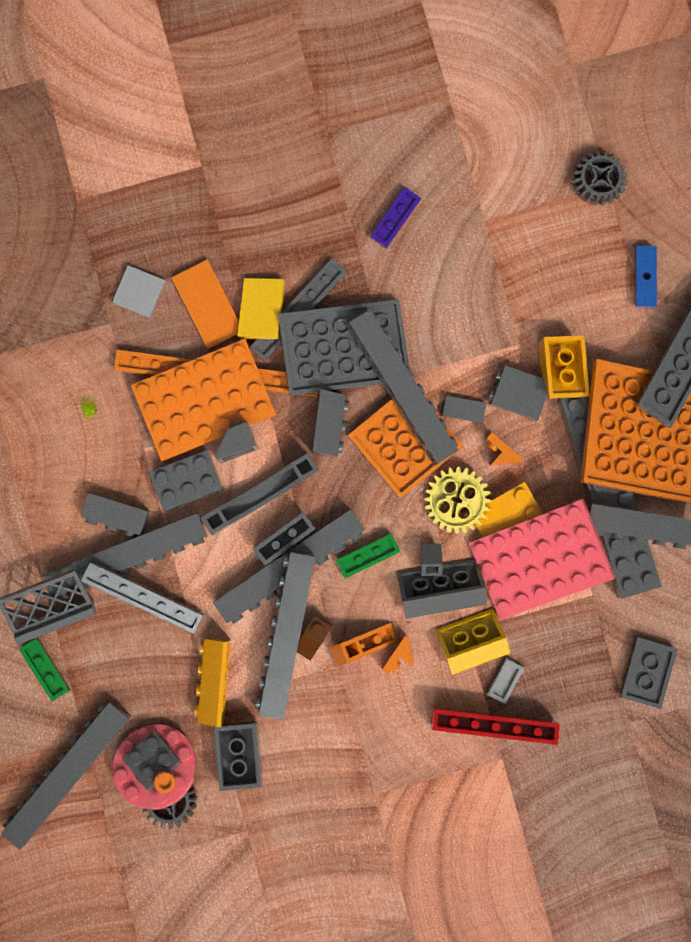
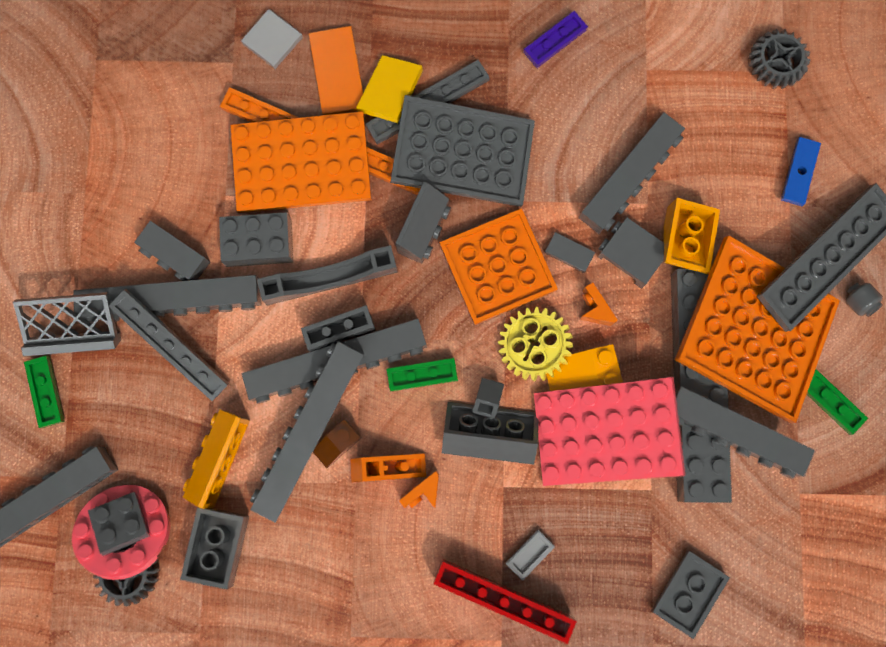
camera: 20 degrees right, 5 degrees down
clear neon green hinge [81,402,98,419] -> none
orange tile [153,771,176,793] -> none
dark grey slope [215,420,259,464] -> none
dark grey brick [347,310,459,466] -> none
yellow slope [435,609,510,675] -> none
none -> dark grey brick [579,112,685,234]

